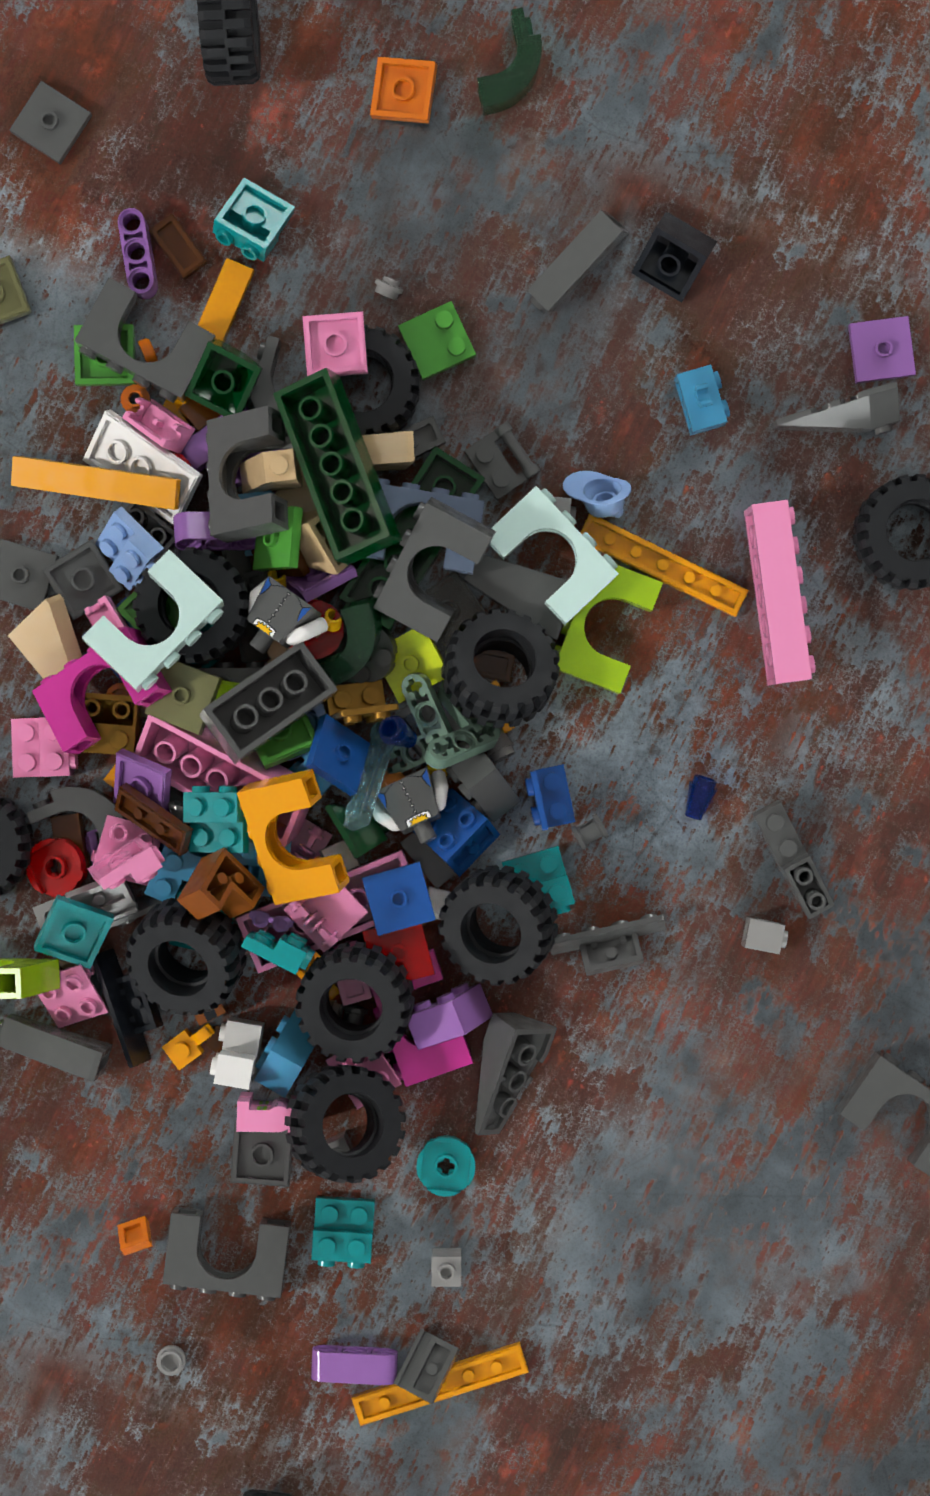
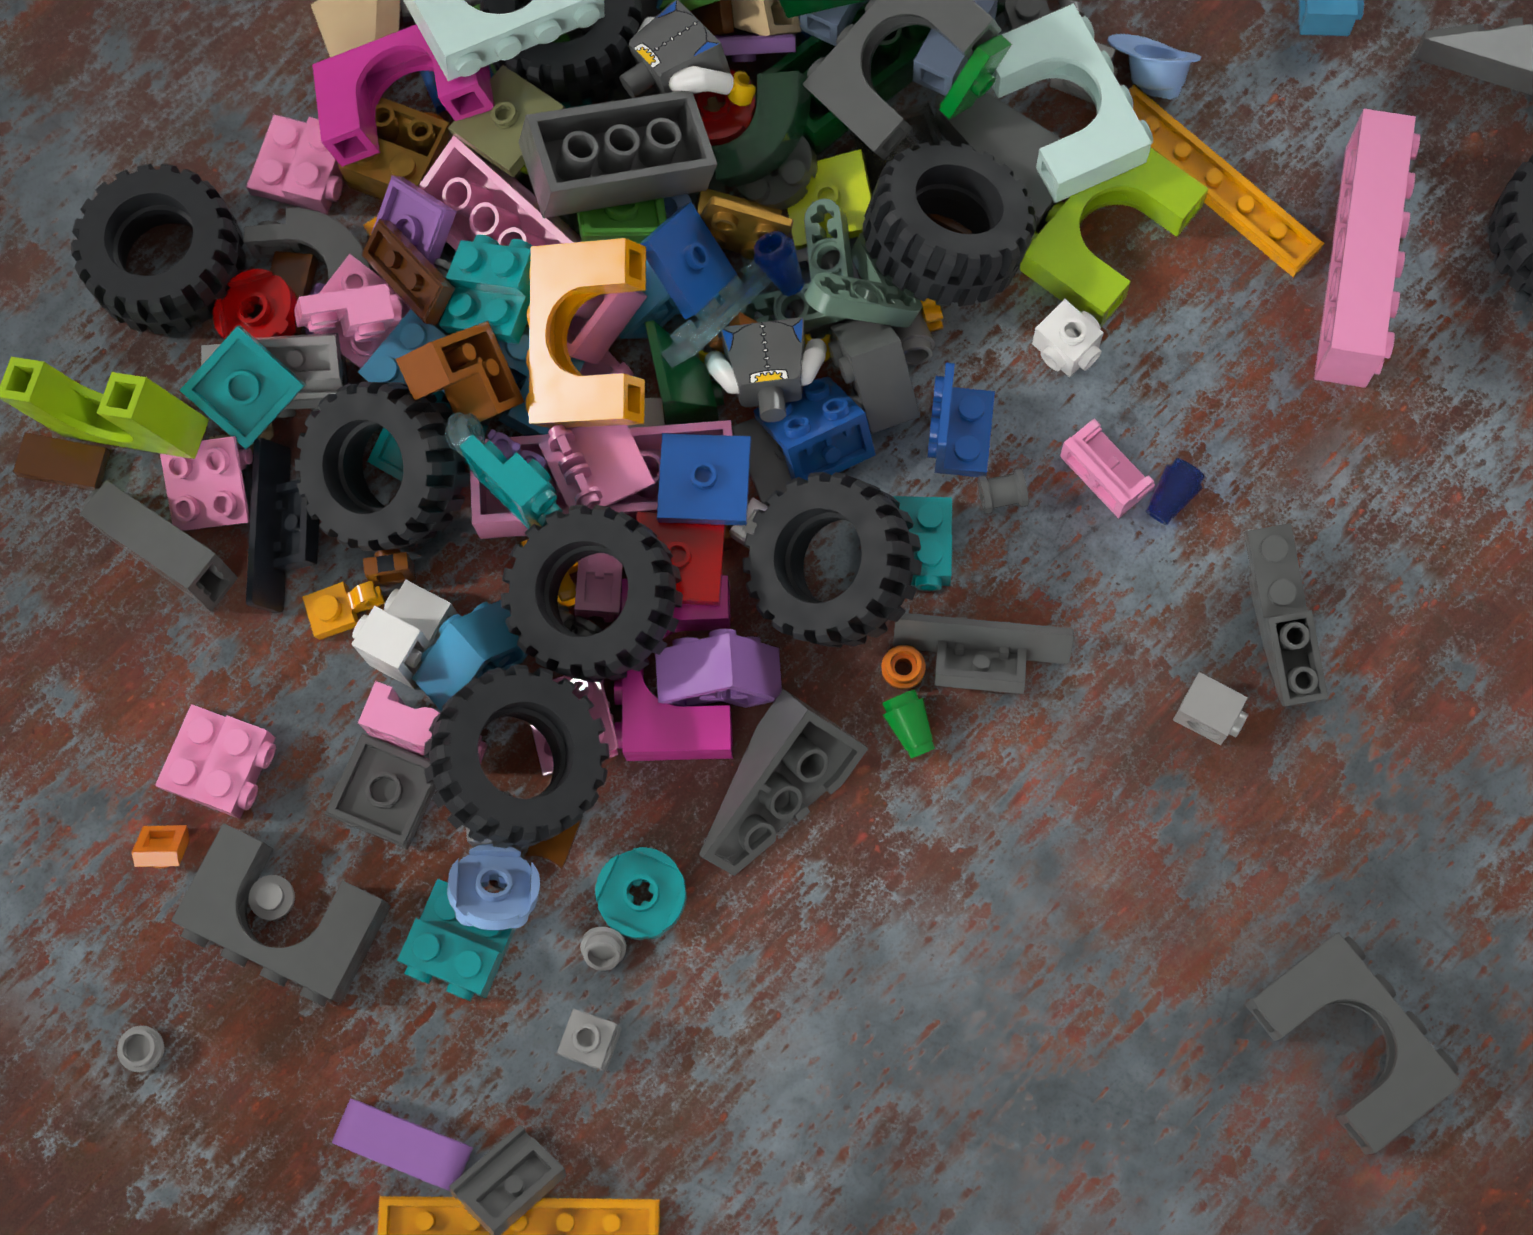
camera: 30 degrees right, 15 degrees down
none -> bright pink plate [155,704,276,819]
none -> light grey plate [249,875,295,921]
none -> clear light blue plate [445,412,485,457]
none -> light blue plate [447,844,540,930]
none -> light grey plate [580,927,627,971]
none -> orange plate [881,645,926,690]
none -> green cone [882,689,935,759]
none -> green plate [939,35,1012,120]
none -> white brick [1032,299,1103,377]
none -> bright pink hinge [1060,419,1155,519]

